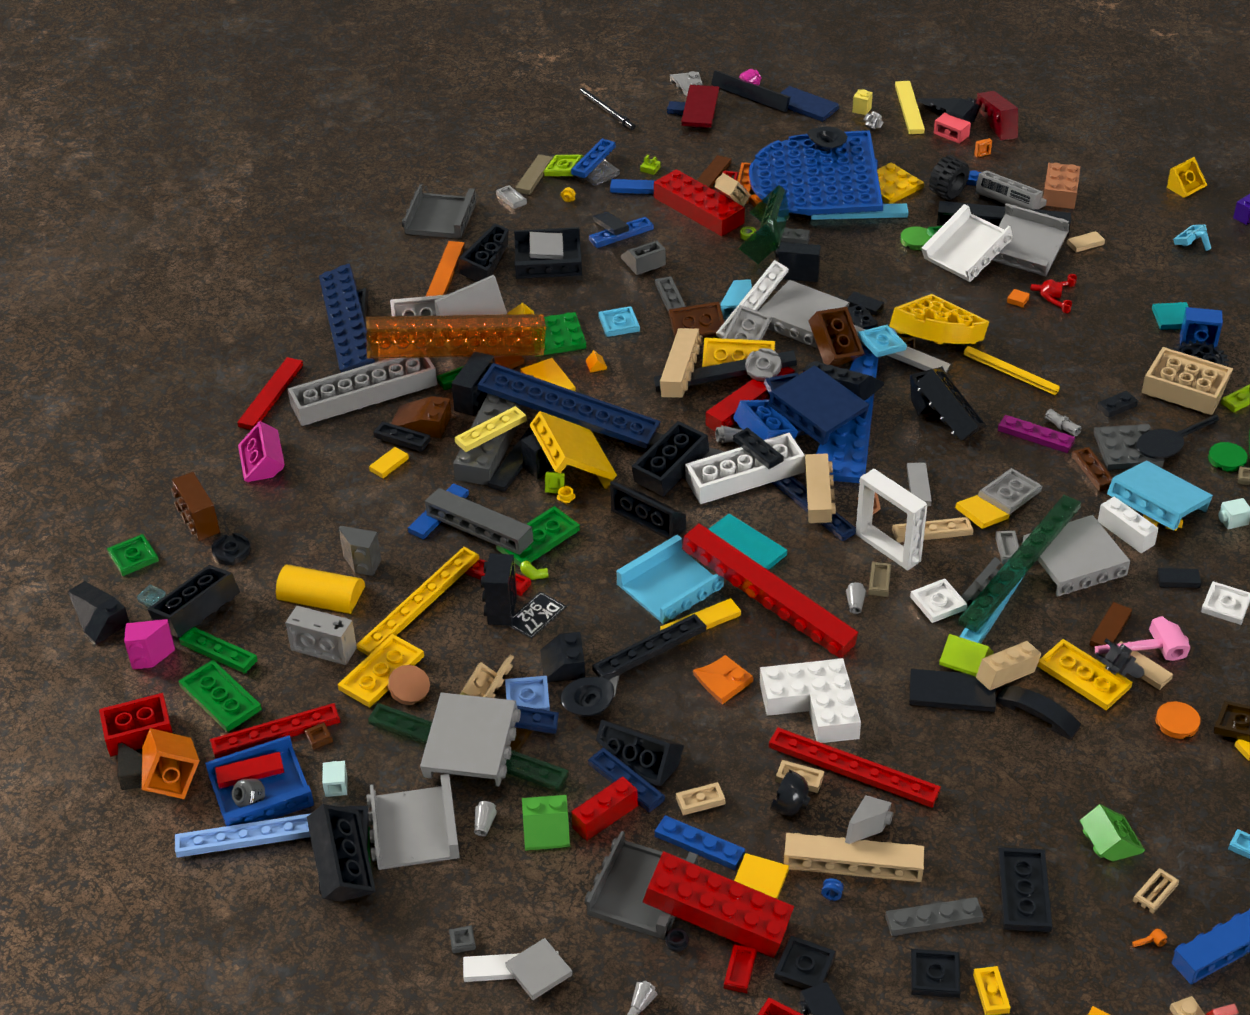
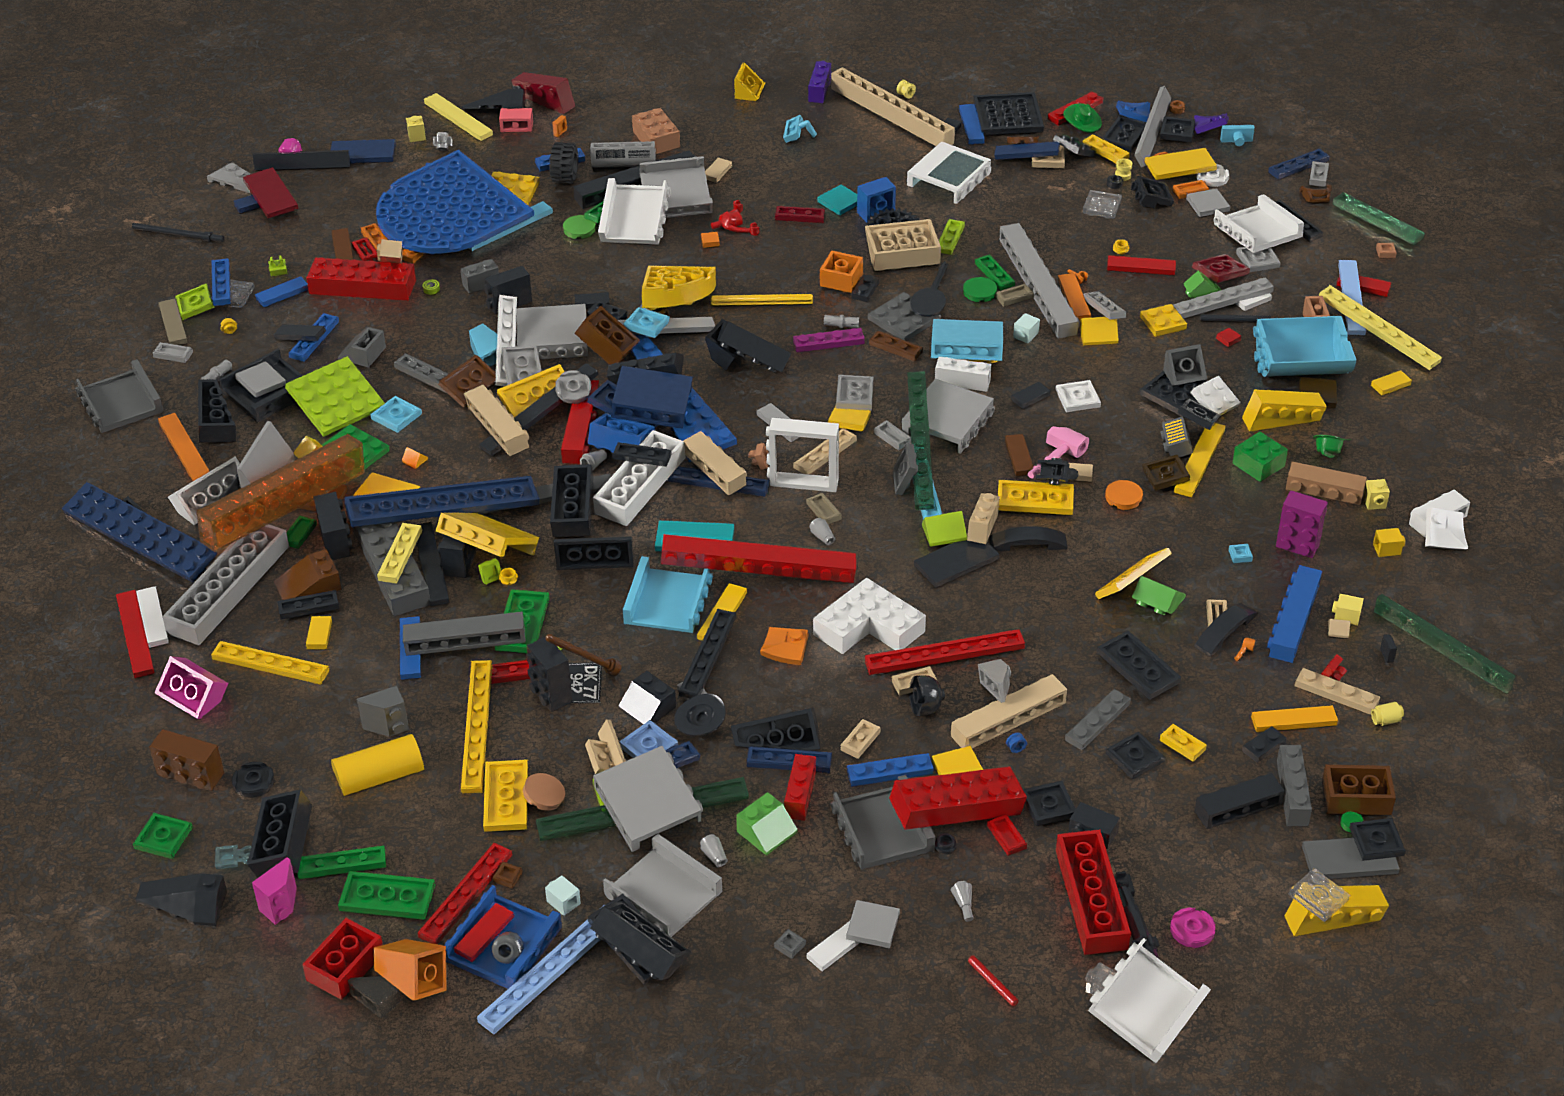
camera: 40 degrees left, 0 degrees up
light grey piece [285,606,357,665] -> none
clear green windscreen [738,185,790,264] -> none
black hat [807,126,847,151] -> none
white plate [910,579,967,623] -> none
none -> white tile [136,586,169,648]
none -> light grey pin [201,360,232,380]
none -> yellow tile [211,641,330,685]
none -> lime plate [285,356,385,437]
none -> reddish brown piece [545,634,622,676]
none -> dark red tile [775,206,825,223]
none -> orange brick [820,250,863,293]
none -> yellow tile [1095,548,1172,599]
none -> black slope [1194,603,1258,657]

